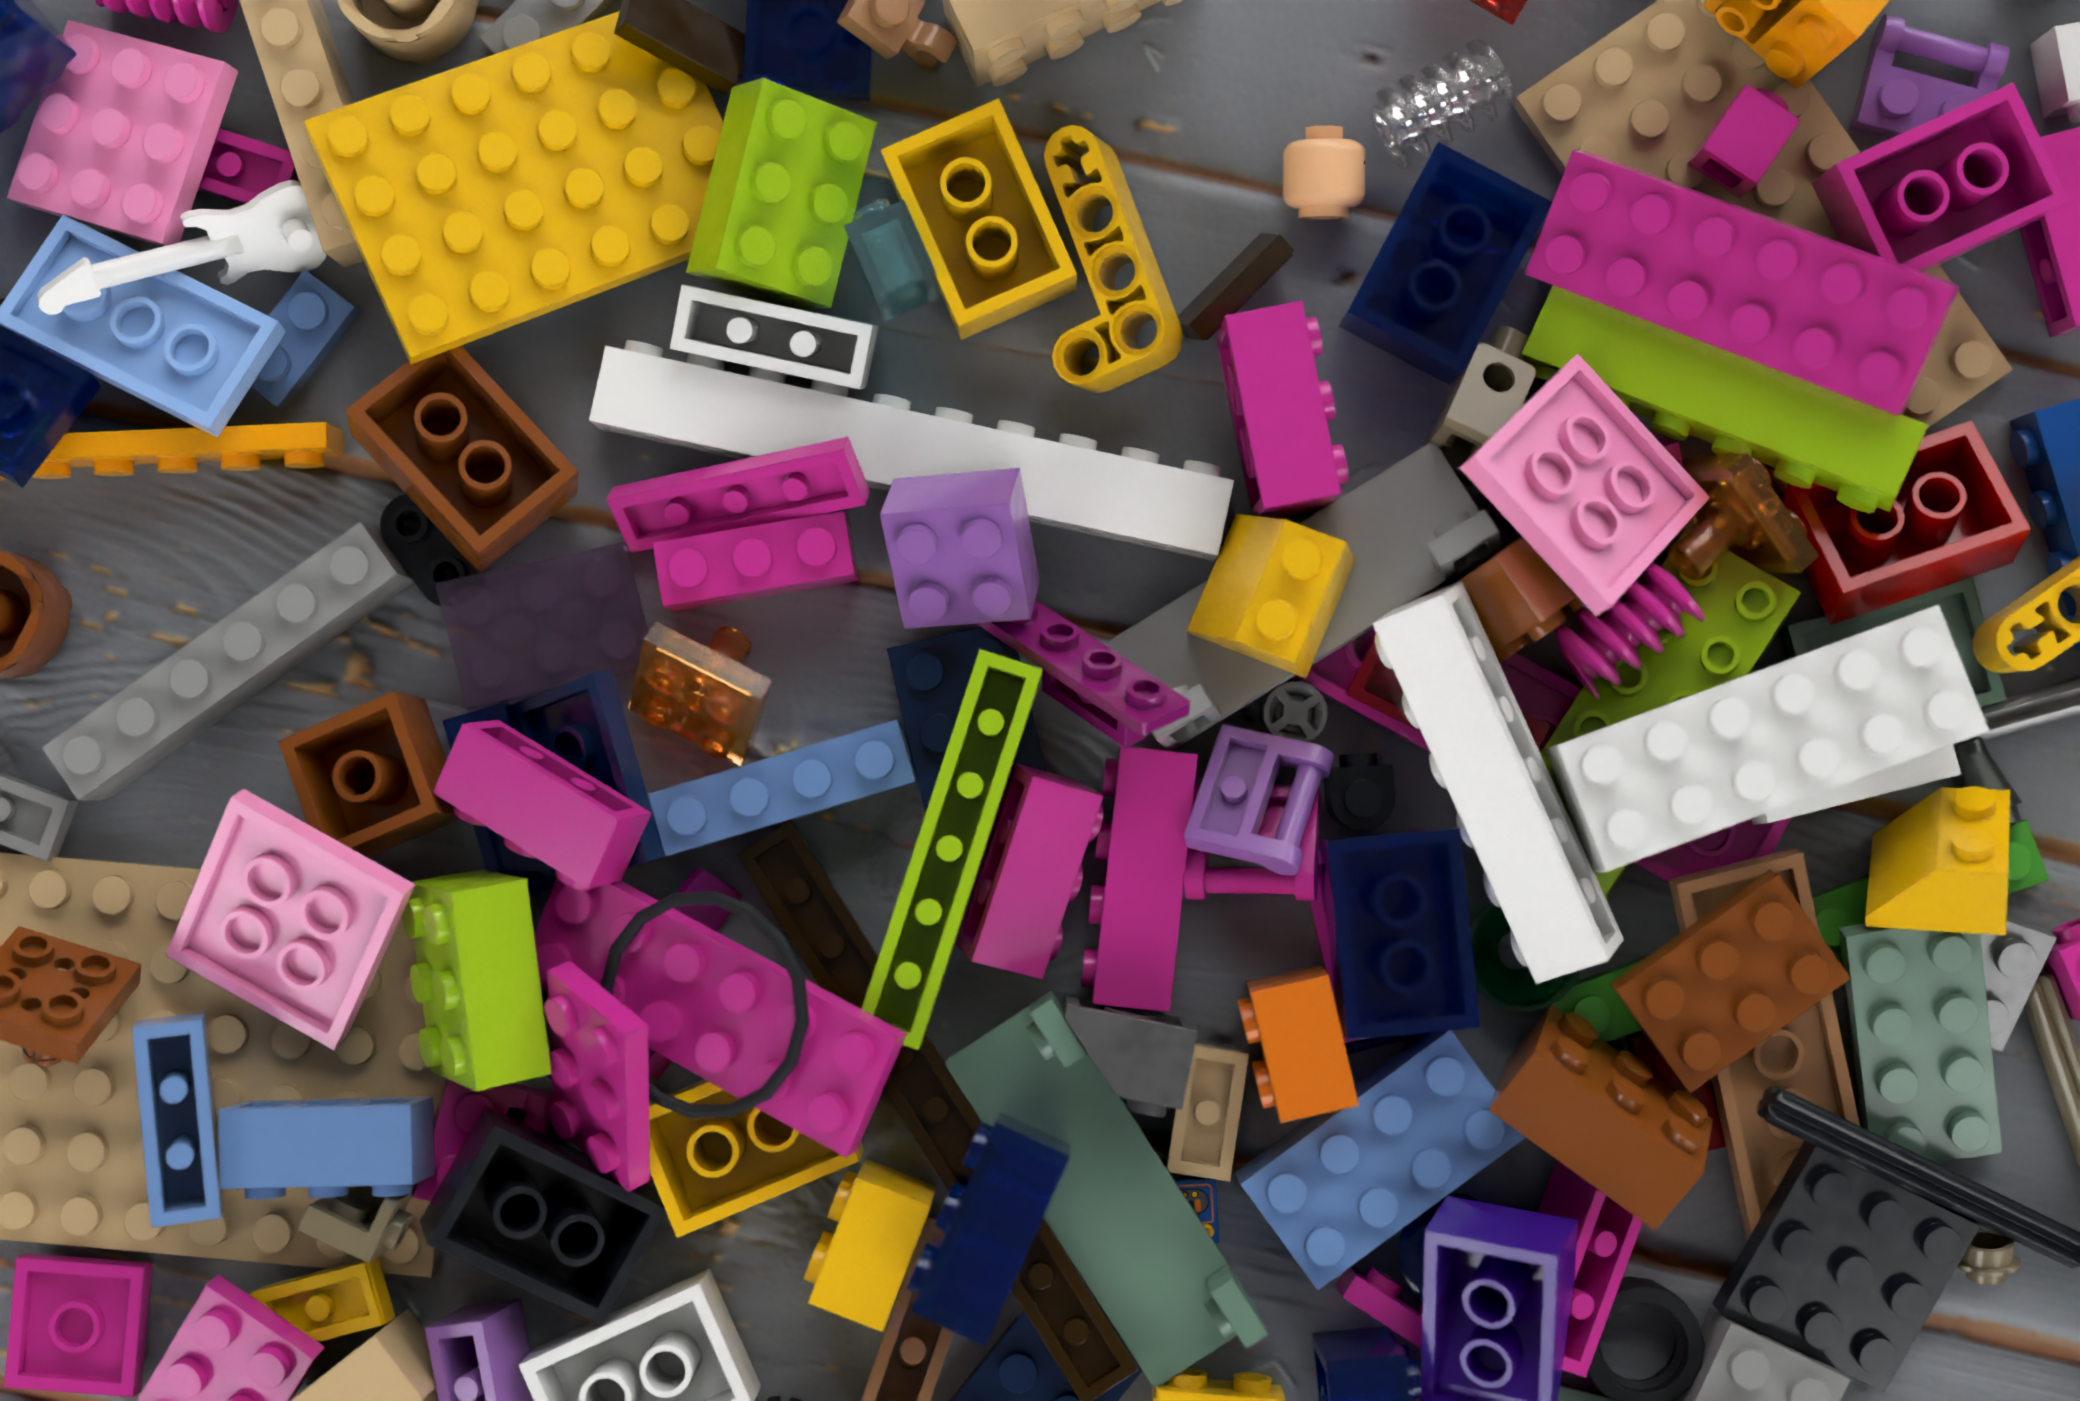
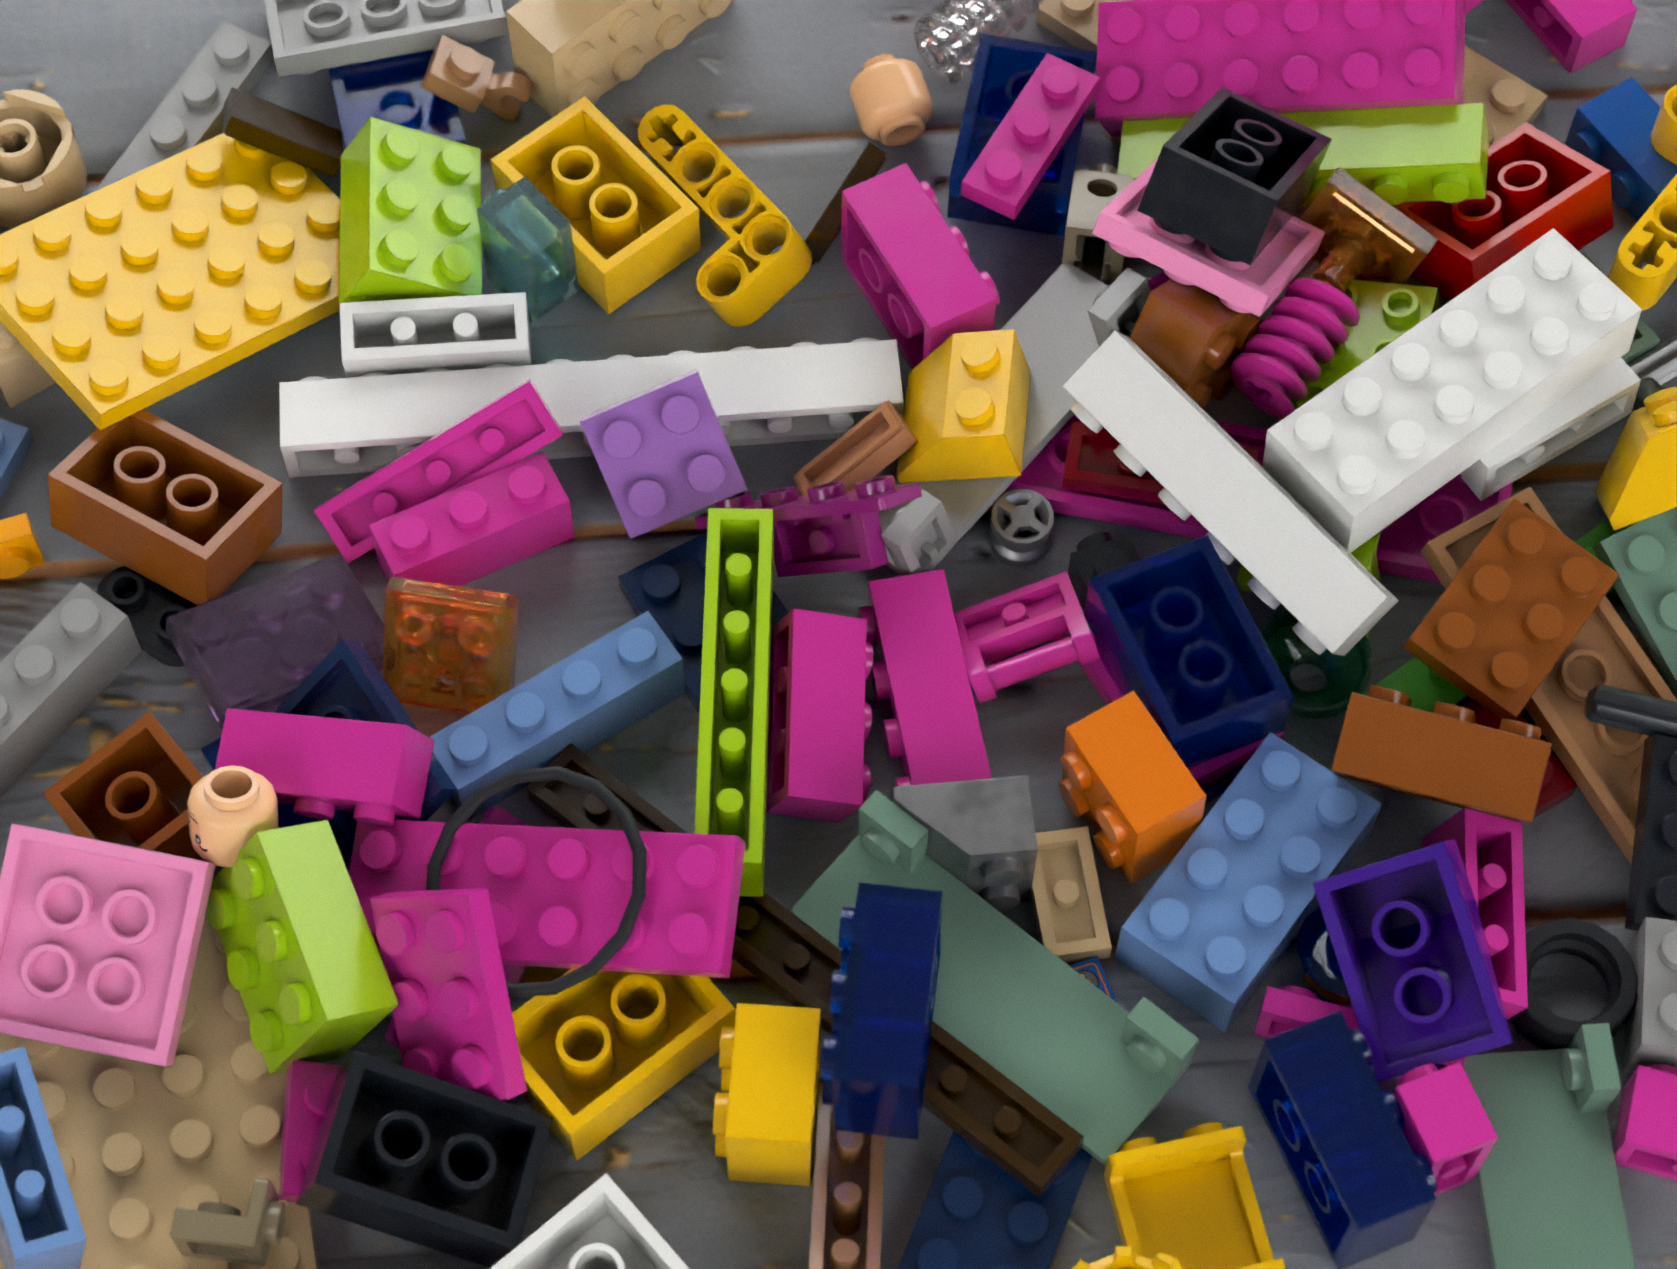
camera: 20 degrees left, 25 degrees down
medium blue brick [218,1097,435,1200] -> none
medium lavender plate [1183,724,1335,876] -> none
none -> light nougat head [187,765,279,867]
none -> nougat tile [793,400,918,496]
none -> dark pink plate [961,53,1100,220]
none -> black brick [1137,87,1332,265]

